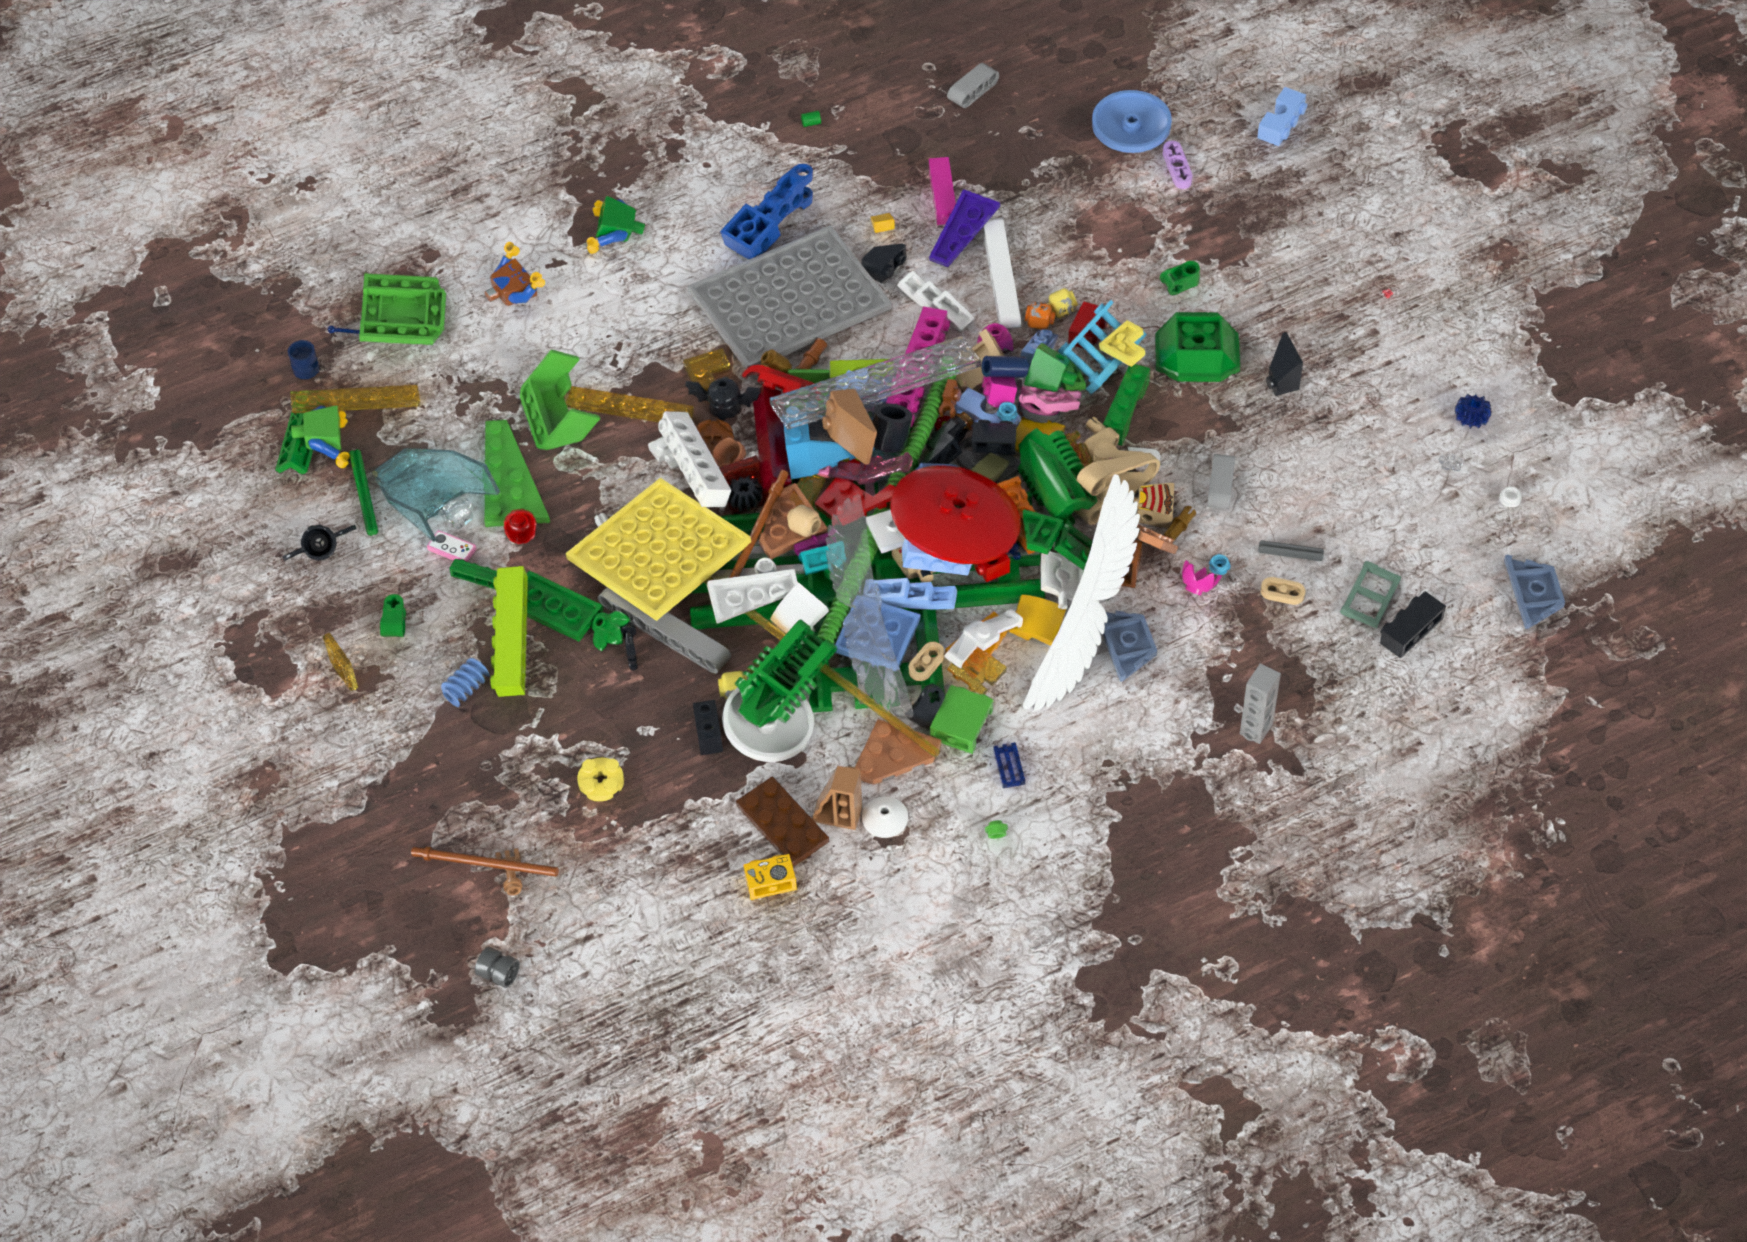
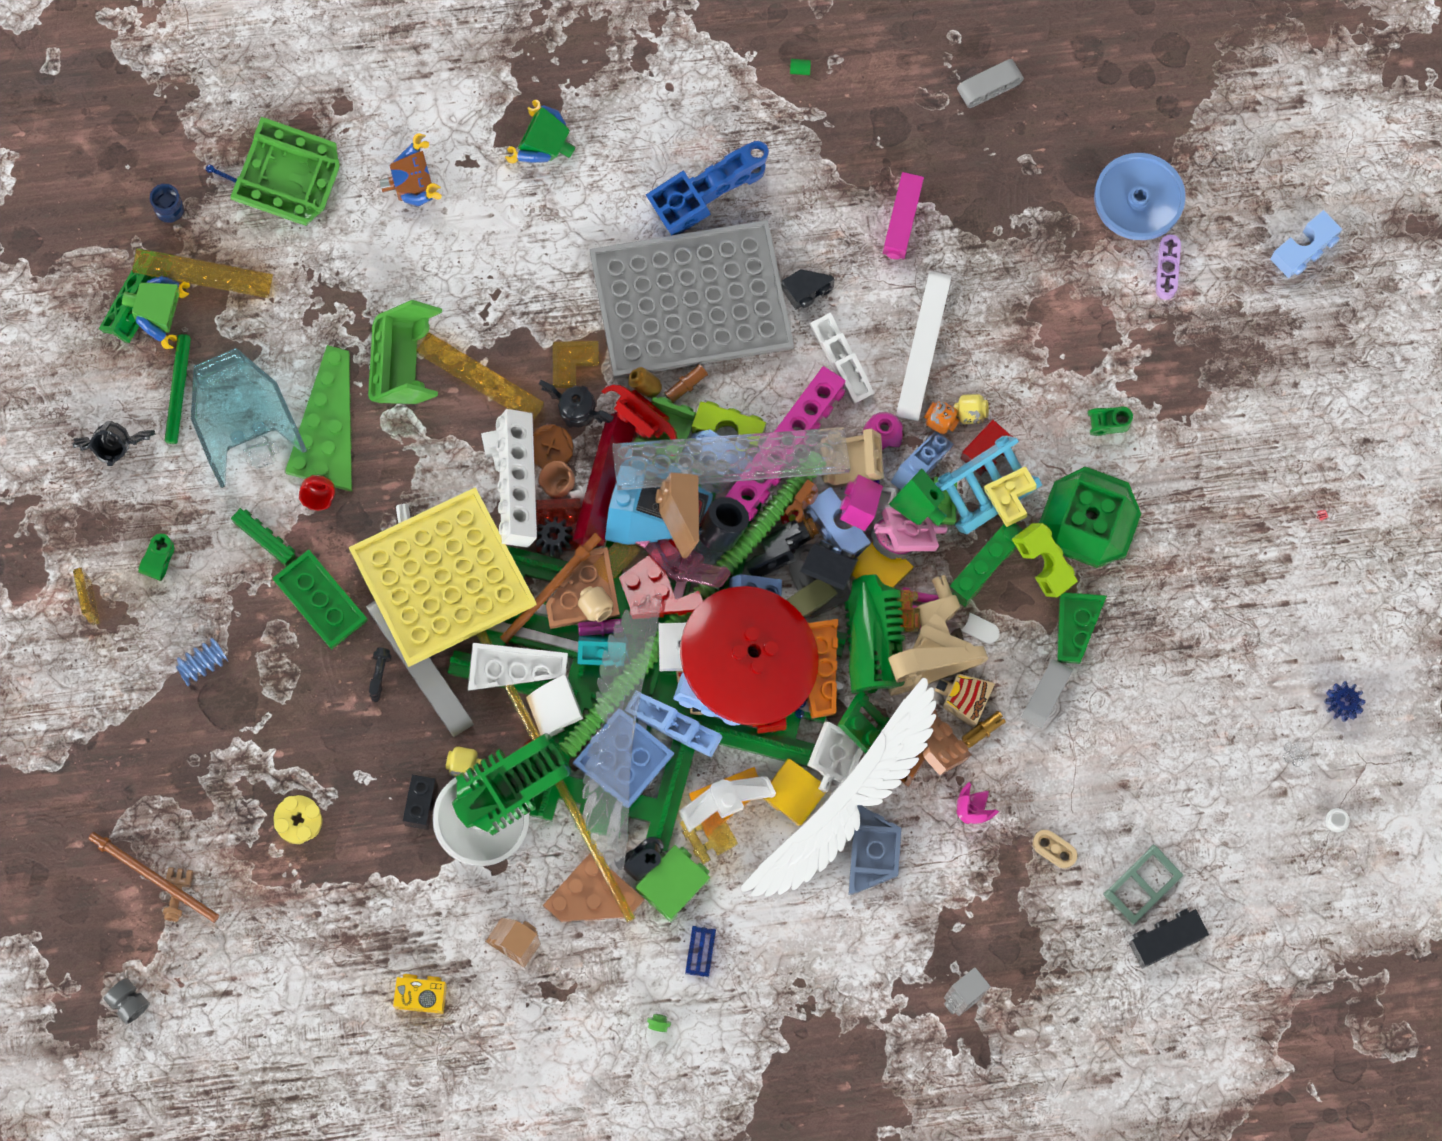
camera: 15 degrees right, 20 degrees up
tile [427,530,477,562] -> none
lime brick [490,566,528,697] -> none
green plate [591,611,630,651] -> none
reddish brown plate [736,776,830,867] -> none
white plate [754,558,776,574] -> none
white dish [862,797,908,838] -> none
yellow slope [870,213,895,233] -> none
tan plate [909,642,944,681] -> none
dark purple wing [929,189,1001,267] -> none
dark blue brick [981,356,1030,378] -> none
medium azure plate [997,402,1018,421] -> none
green wing [1023,509,1064,555] -> none
medium azure plate [1209,554,1231,575] -> none
dark grey axle [1258,540,1324,561] -> none
black slope [1266,332,1303,396] -> none
sand blue wing [1504,555,1565,629] -> none
none -> lime arch [1012,523,1078,597]
none -> green wing [1057,592,1107,664]

